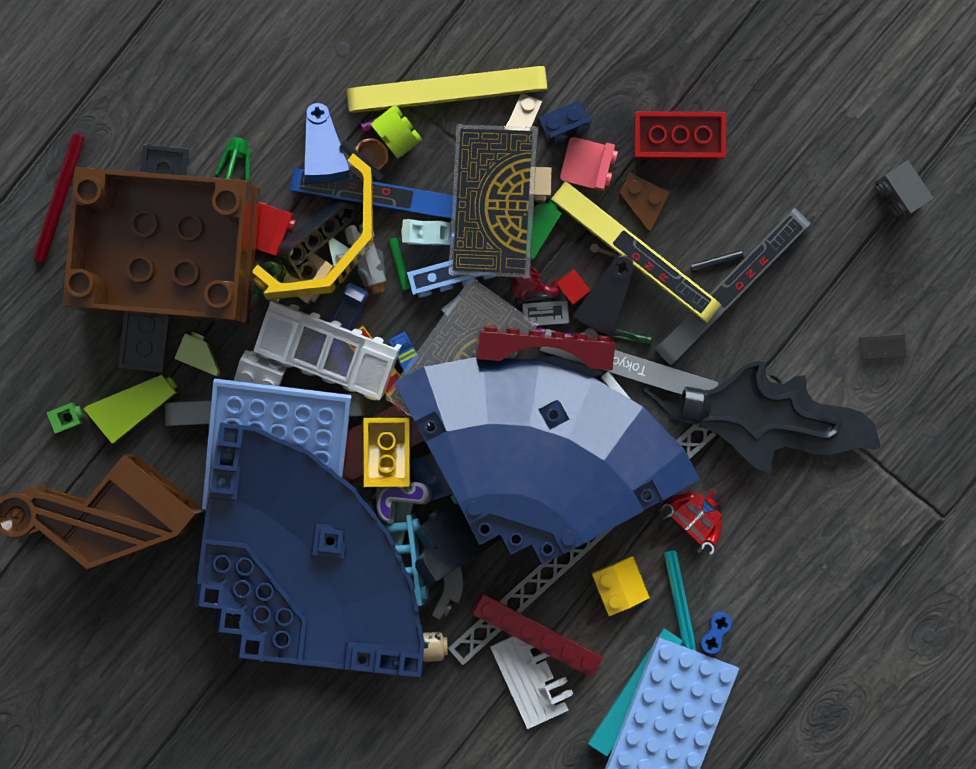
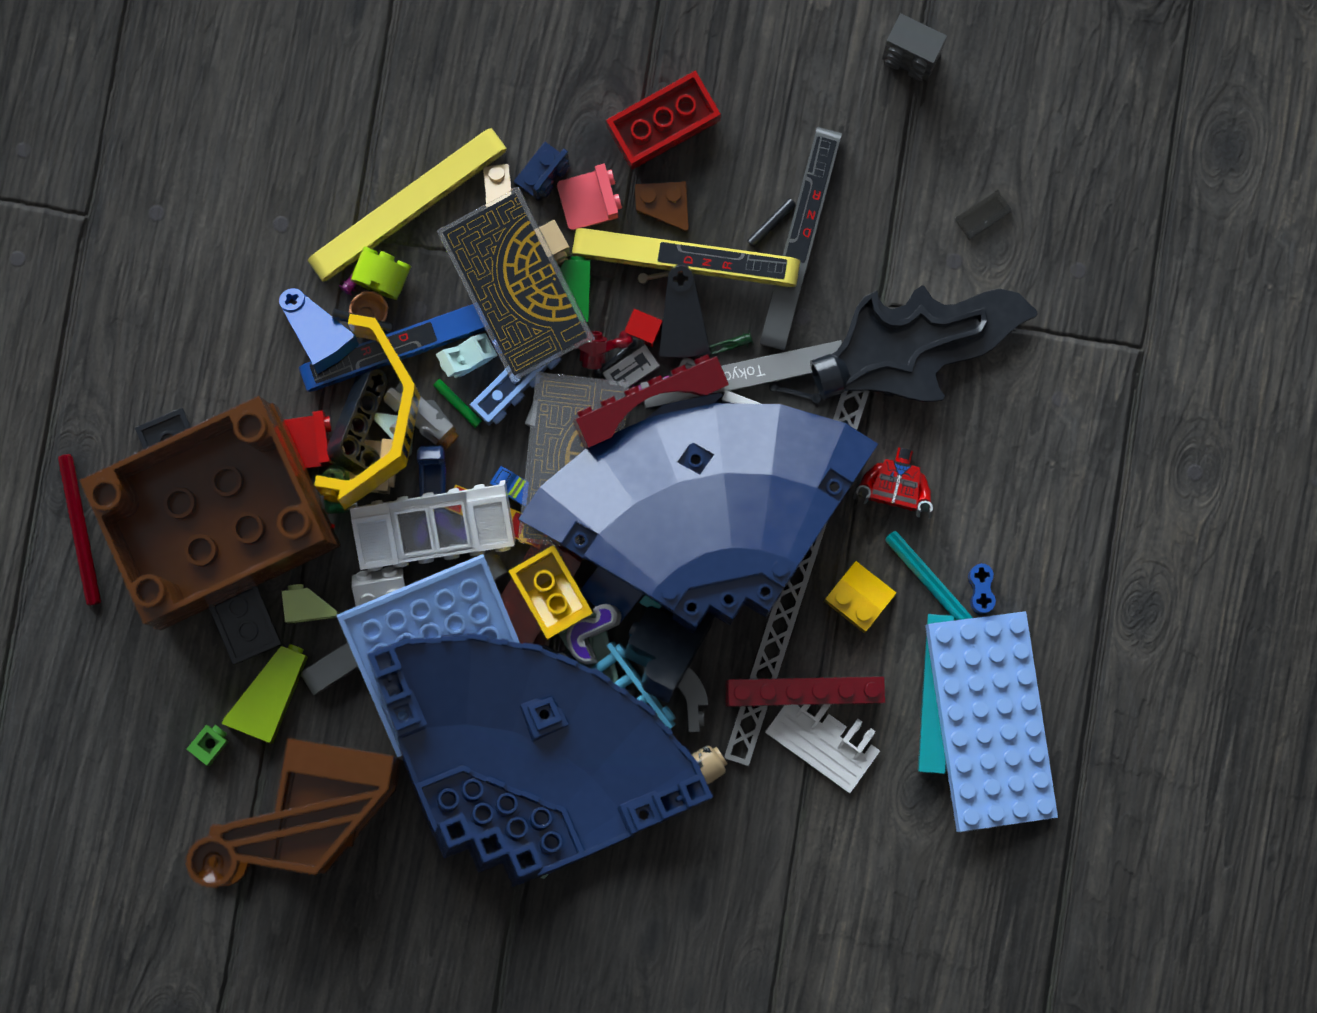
camera: 30 degrees left, 5 degrees down
green plant [215,137,251,182] -> none

